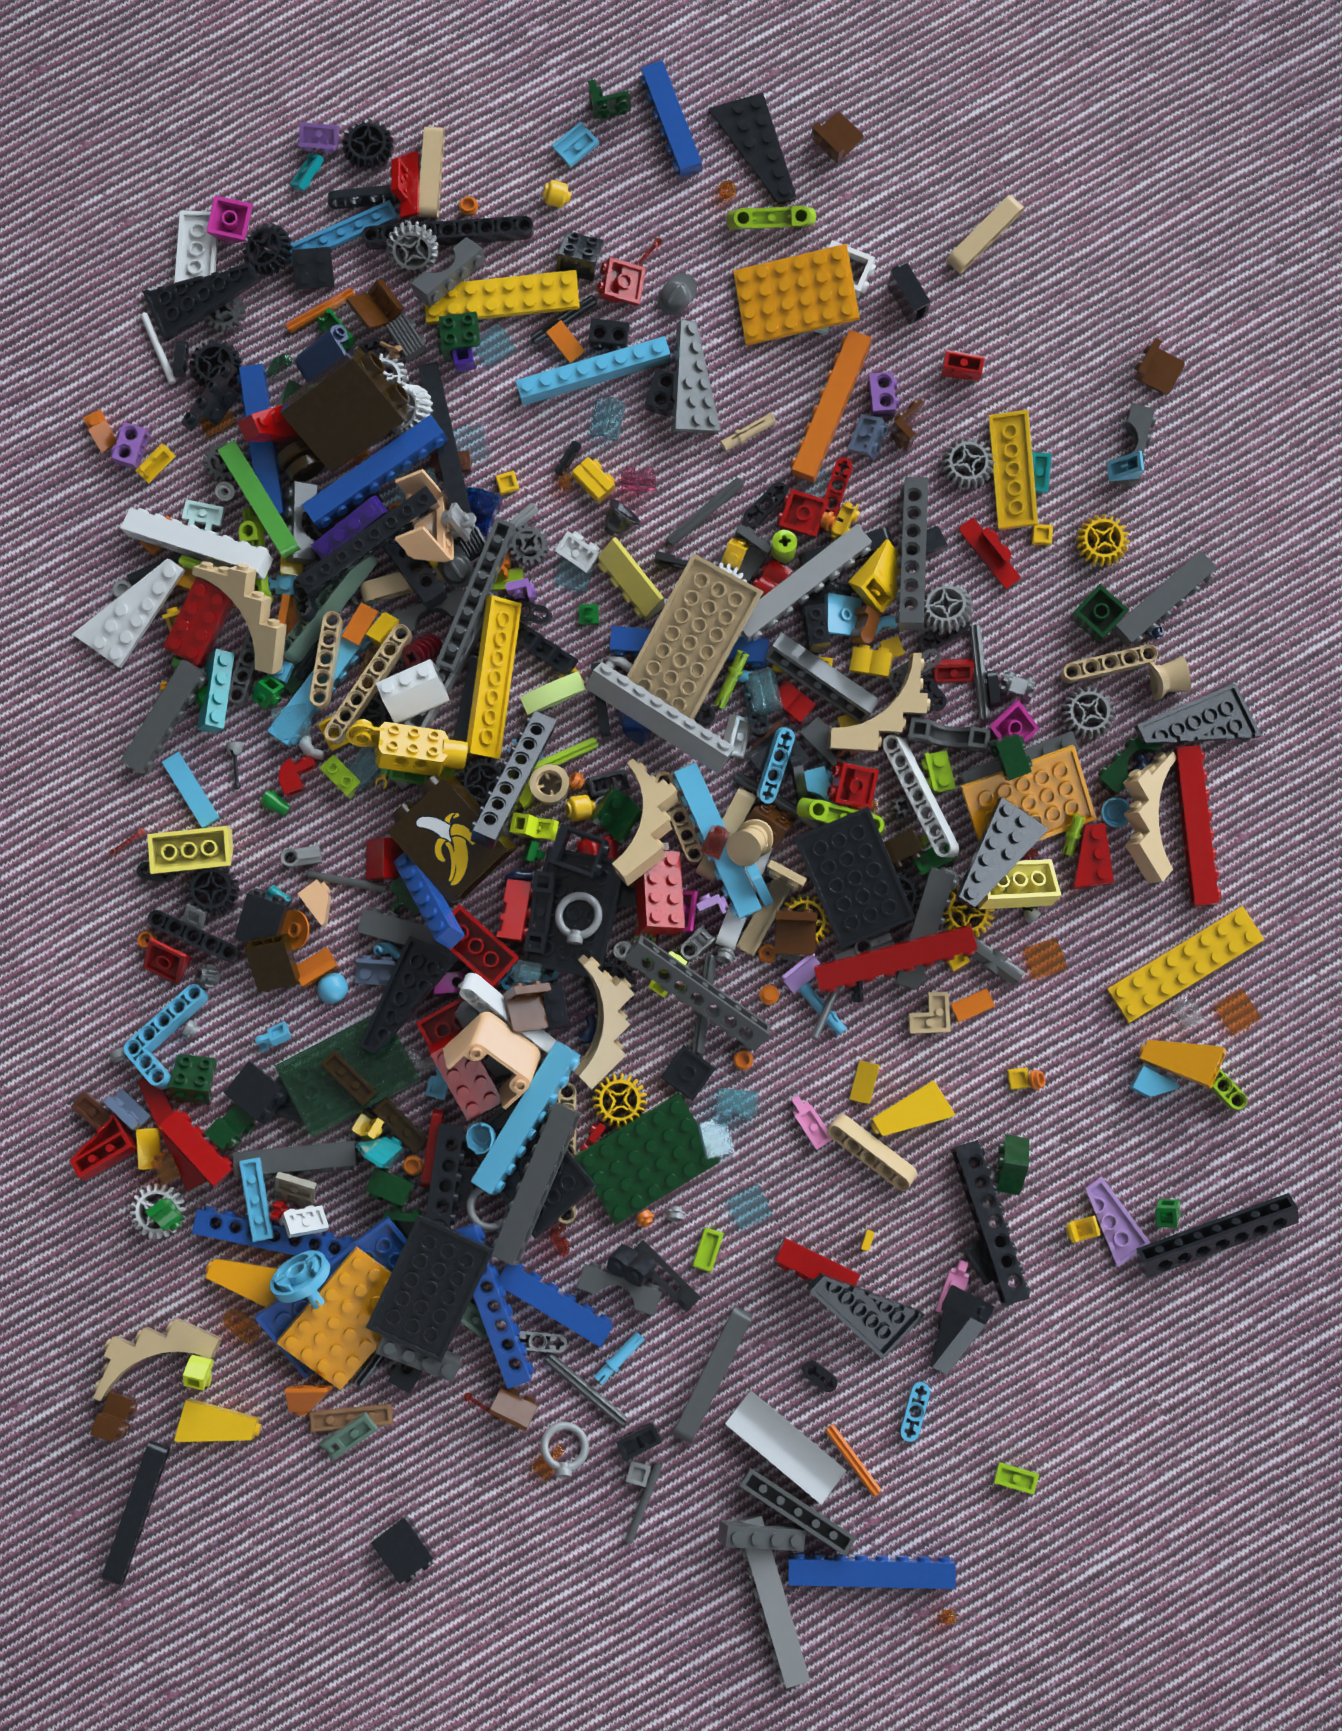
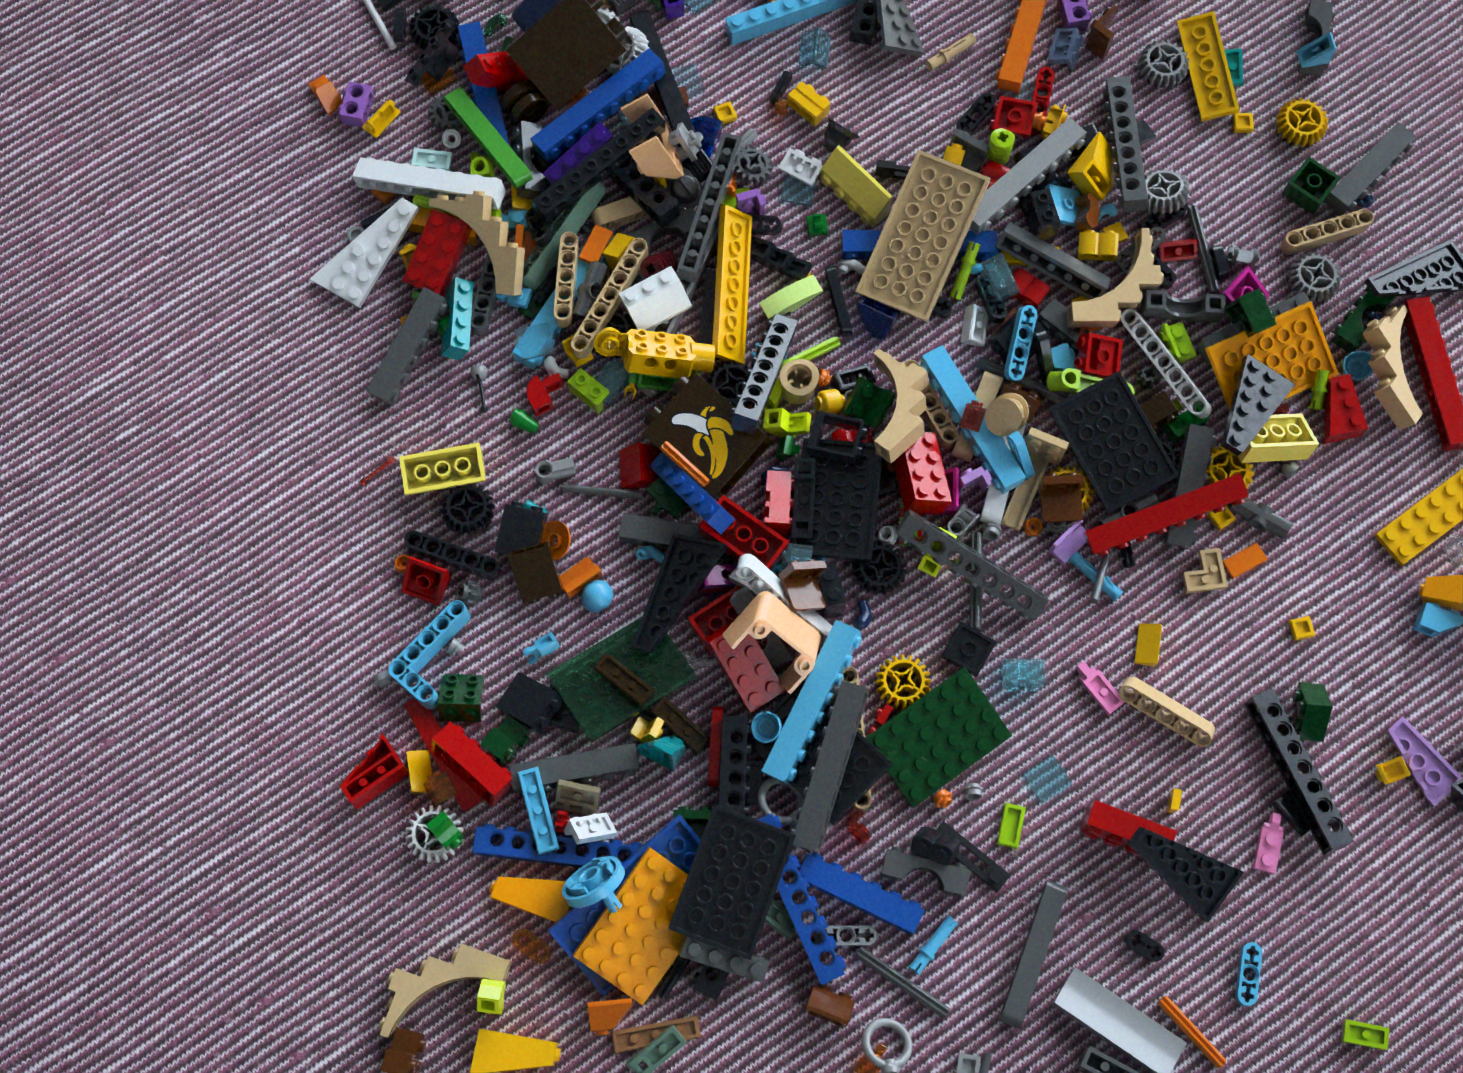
camera: 10 degrees left, 10 degrees down
copper plate [71,1091,111,1130] -> none
sand blue bracket [104,1089,151,1131] -> none
black beam [137,862,176,883] -> none
medium azure tile [162,751,220,828] -> none
light grey plate [183,902,208,929] -> none
green brick [251,674,285,710] -> none
light nougat slope [297,879,332,927] -> none
sand blue bracket [355,955,397,986] -> none
dark green brick [365,1168,417,1208] -> none
orange plate [403,1155,423,1176] -> none
medium azure plate [425,1066,449,1100] -> none
clear red hinge [464,1392,500,1420] -> none
light grey piece [555,892,602,945] -> none
tan arch [574,954,634,1089] -> none
light grey brick [585,662,735,774] -> none
black brick [616,1421,663,1461] -> none
clear pink hips [621,466,656,497] -> none
dark grey axle [666,477,744,546] -> none
clear light blue piece [697,1118,734,1159] -> none
orange plate [733,1050,753,1070] -> none
orange plate [759,985,779,1005] -> none
yellow slope [870,1080,956,1136] -> none
black wedge [930,1285,994,1375] -> none
red bracket [958,518,1021,589] -> none
clear orange piece [1023,937,1067,979] -> none
orange plate [1028,1070,1045,1090] -> none
tan hat [1148,656,1191,701] -> none
none -> dark grey piece [572,261,607,321]
none -> orange axle [660,441,710,488]

